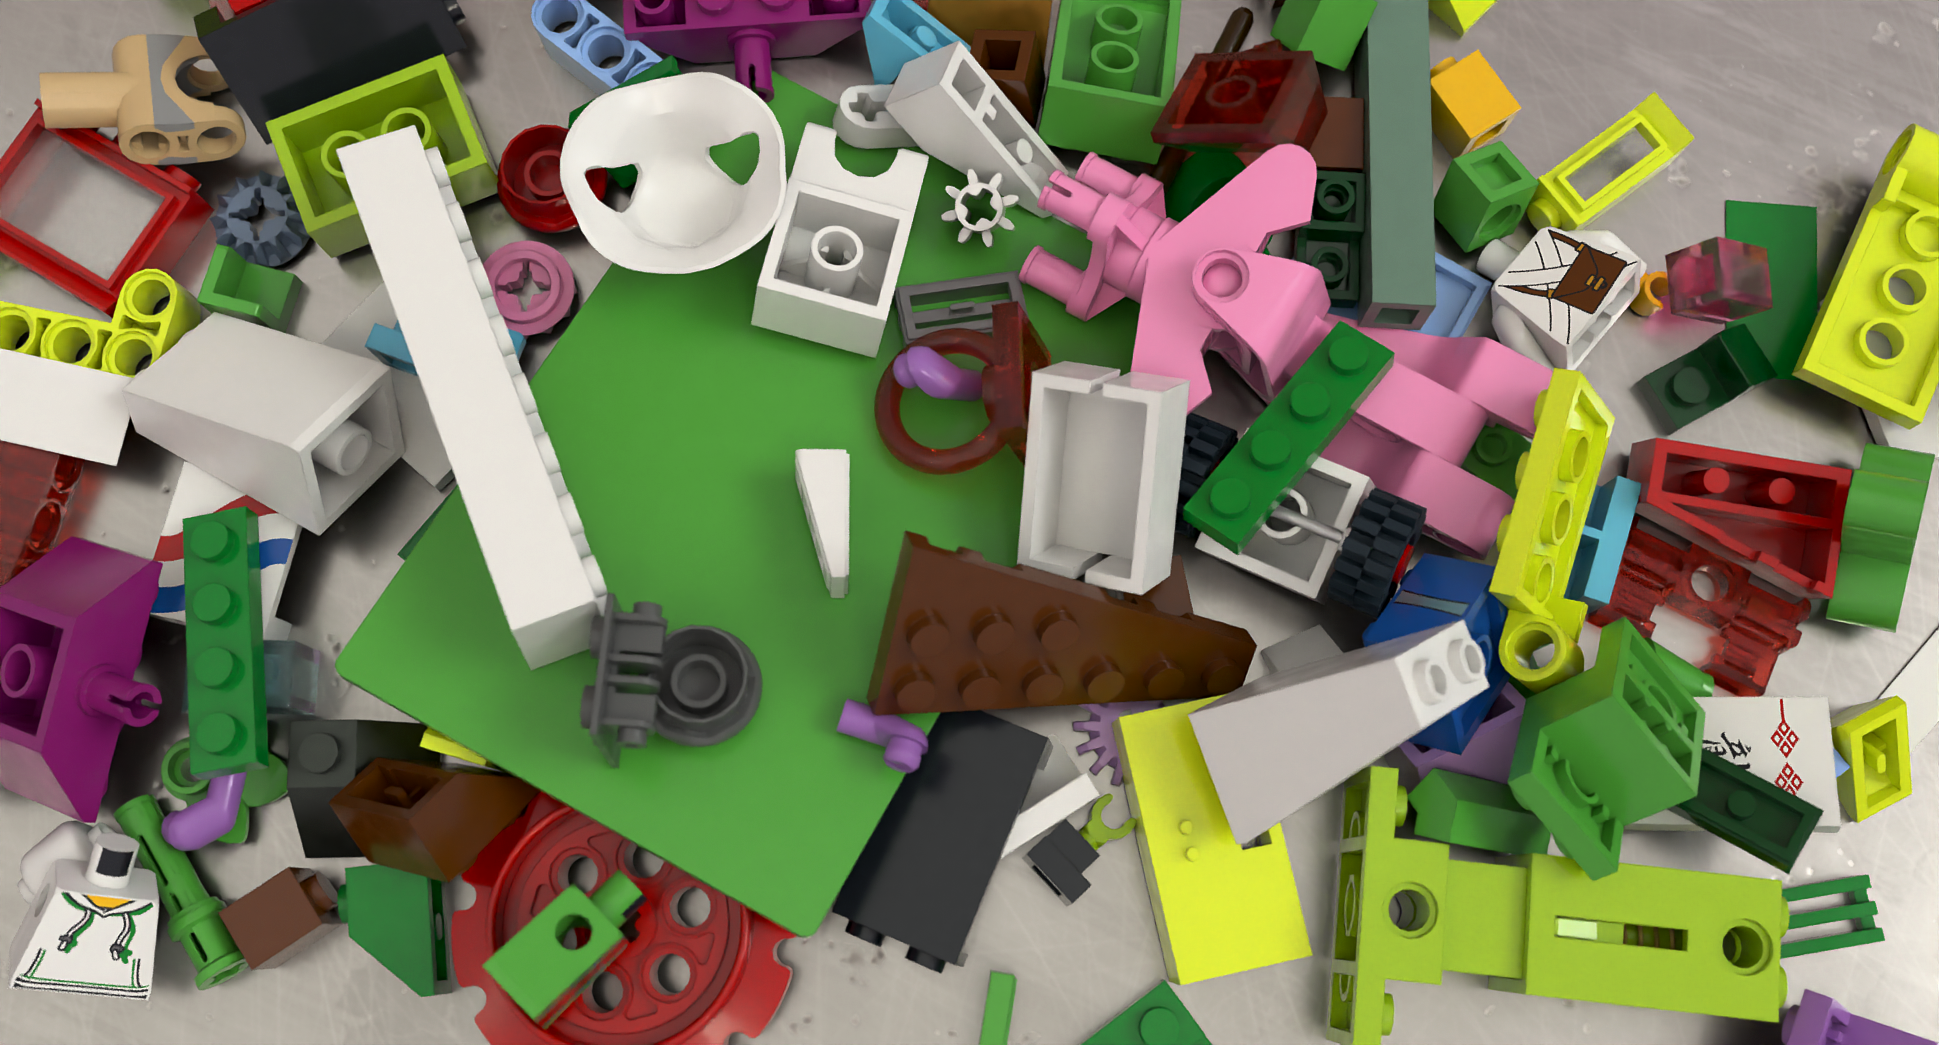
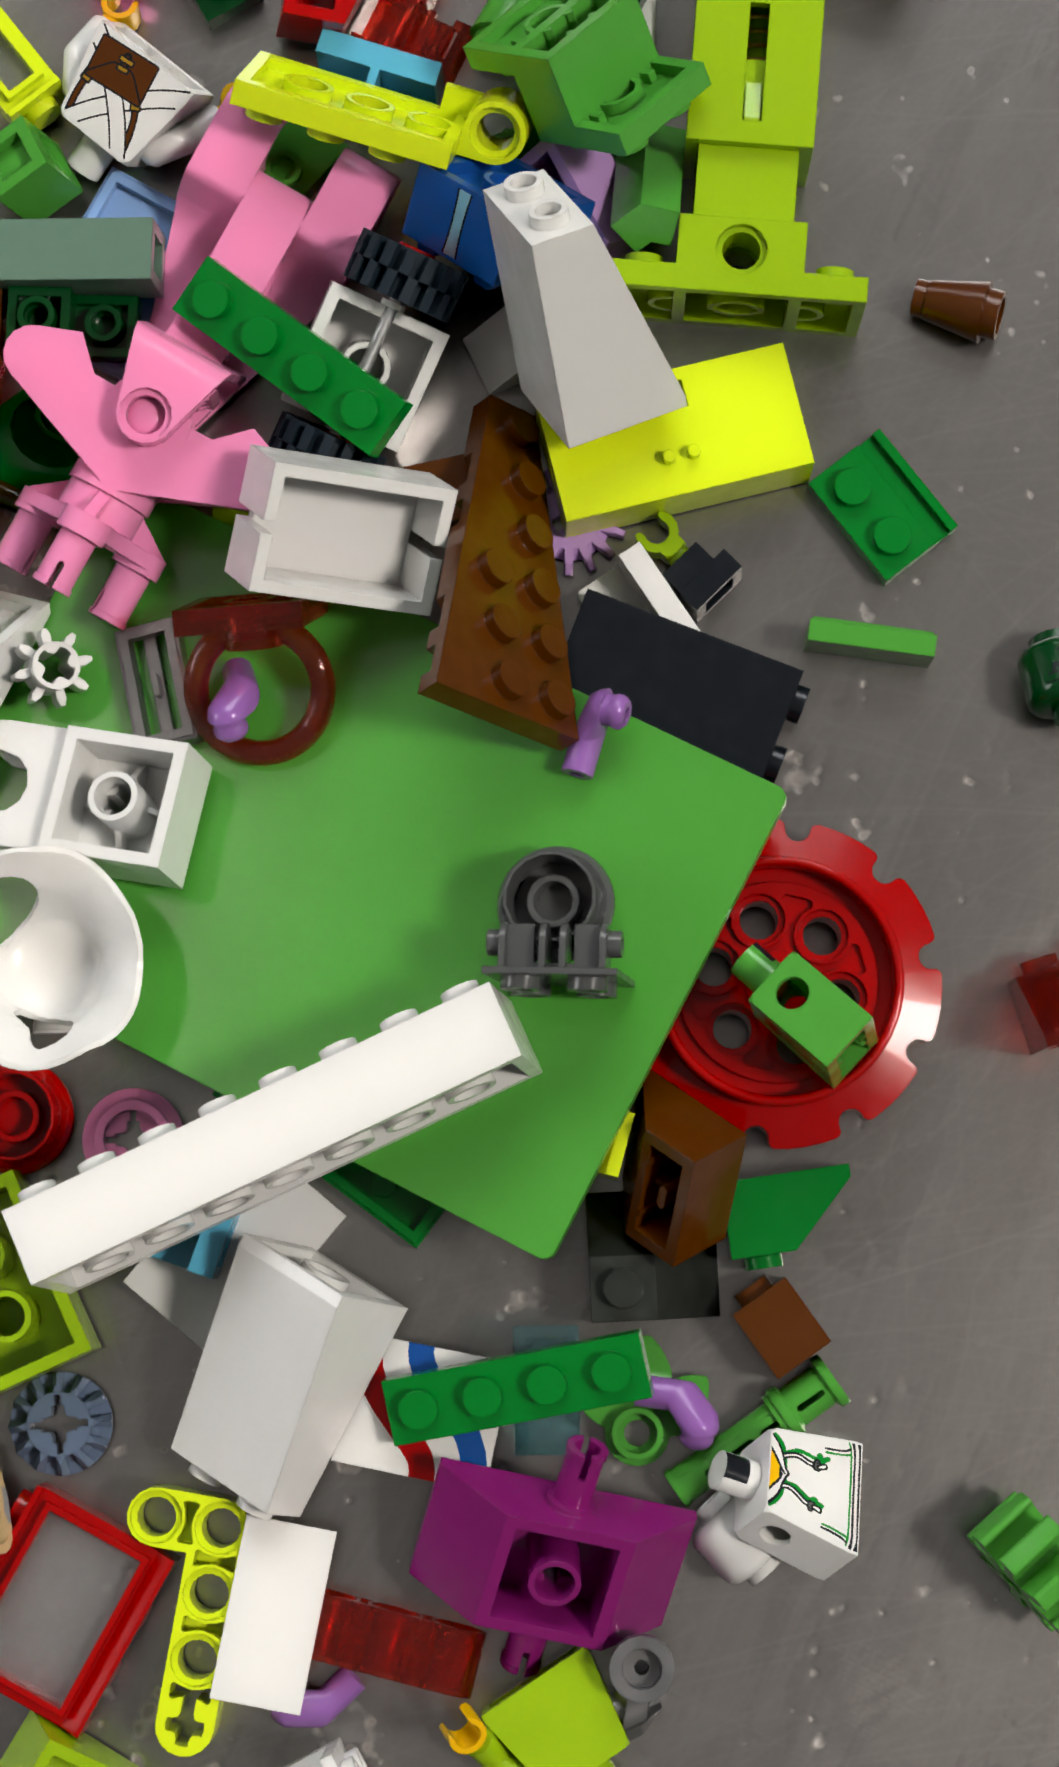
camera: 85 degrees left, 5 degrees up
bright green panel [197,244,303,333] -> none
white slope [795,449,849,598] -> none

